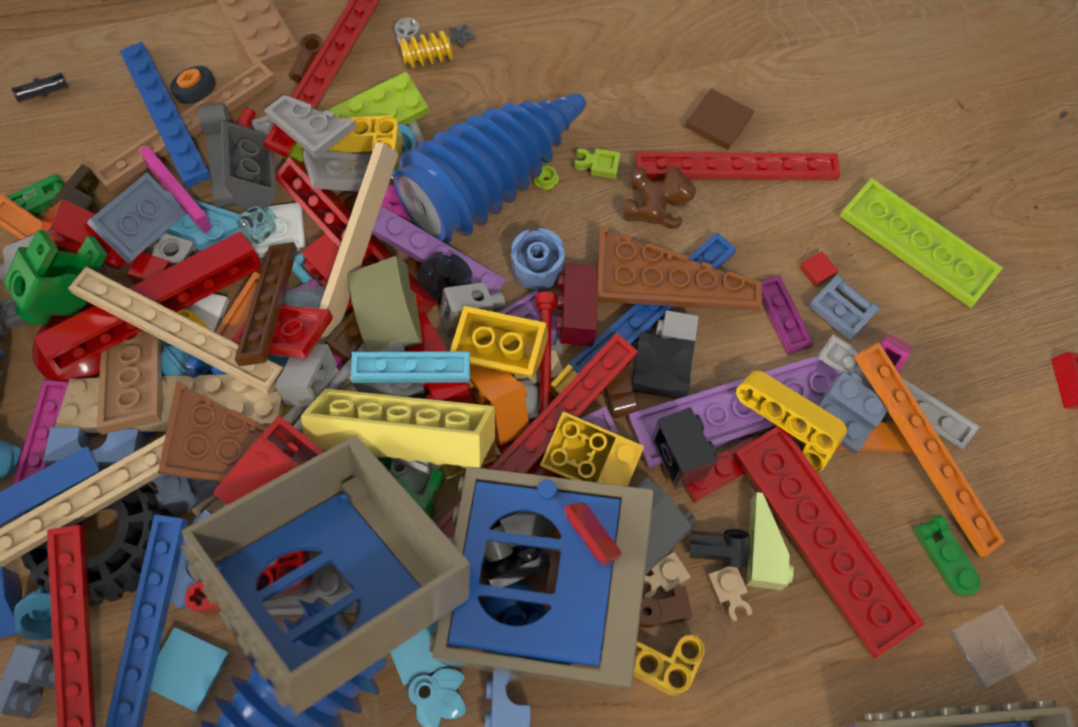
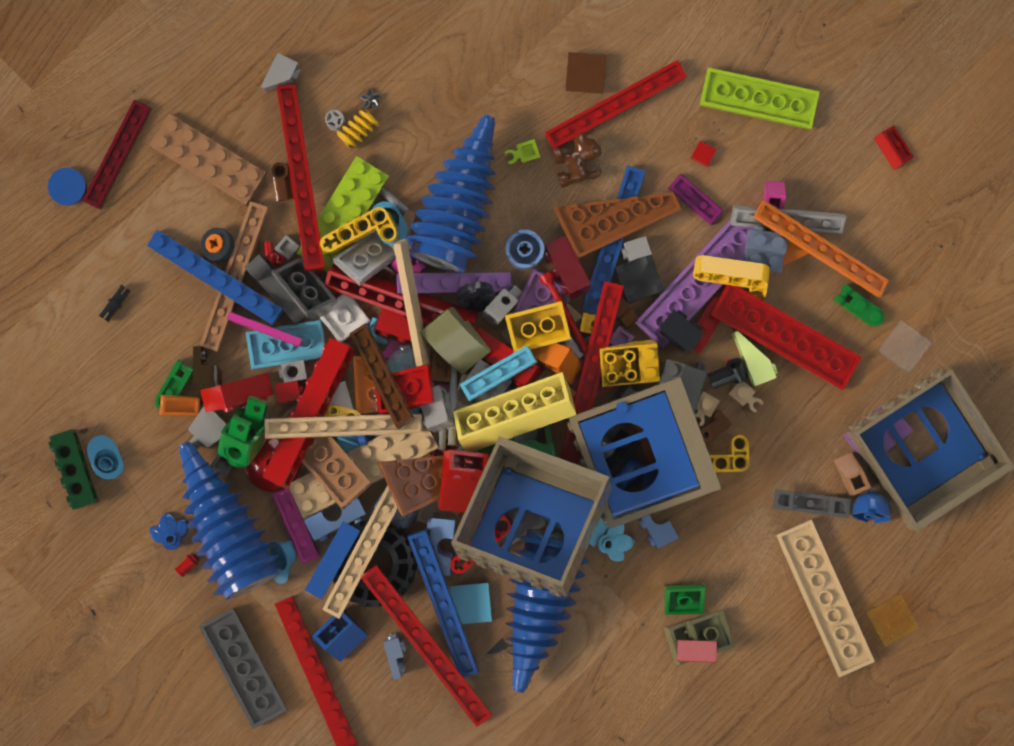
camera: 25 degrees left, 20 degrees up
dark azure piece [14,587,52,640] -> none
sand blue plate [87,172,186,264] -> none
clear light blue head [235,205,277,244] -> none
light grey wing [264,95,357,159] -> none
lime plate [534,165,559,190] -> none
red slope [564,503,622,567] -> none
sand blue plate [808,274,881,341] -> none

